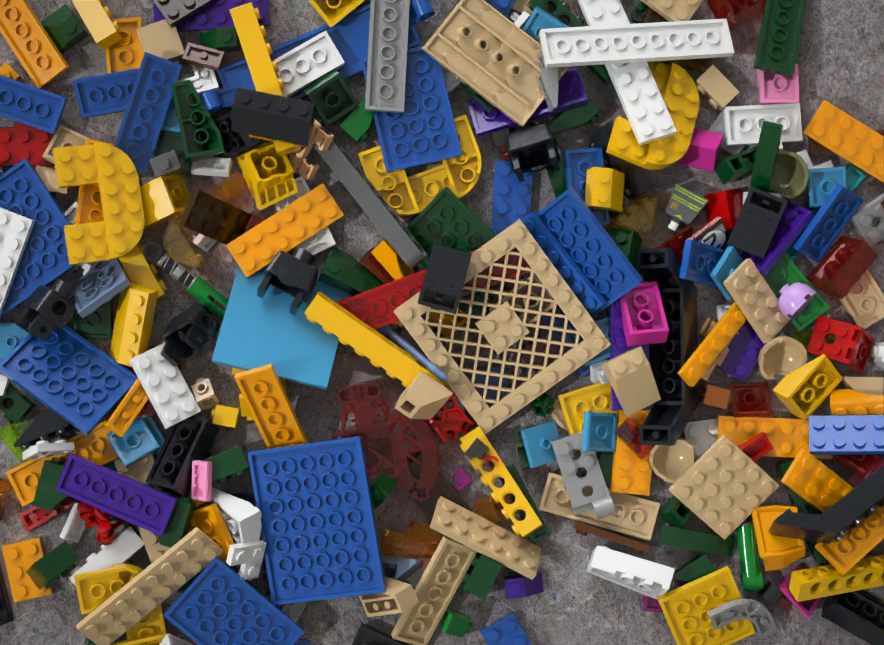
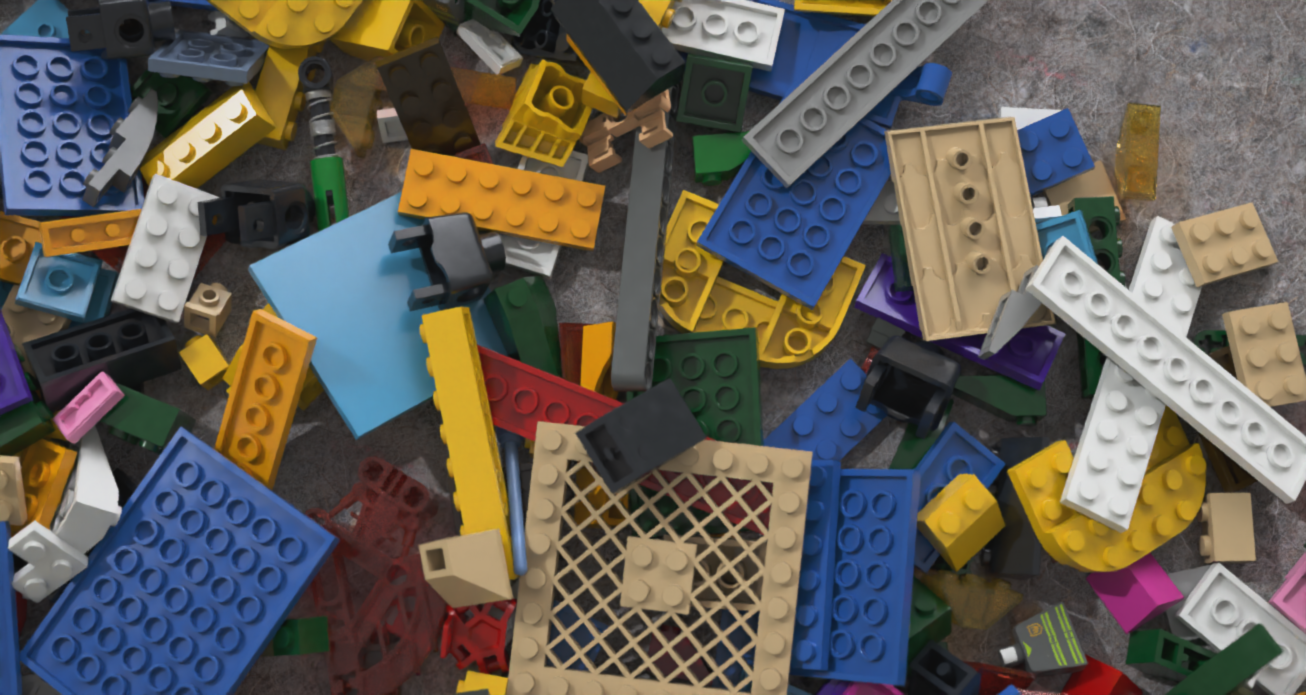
camera: 40 degrees right, 10 degrees down
none -> slope [82,89,158,208]

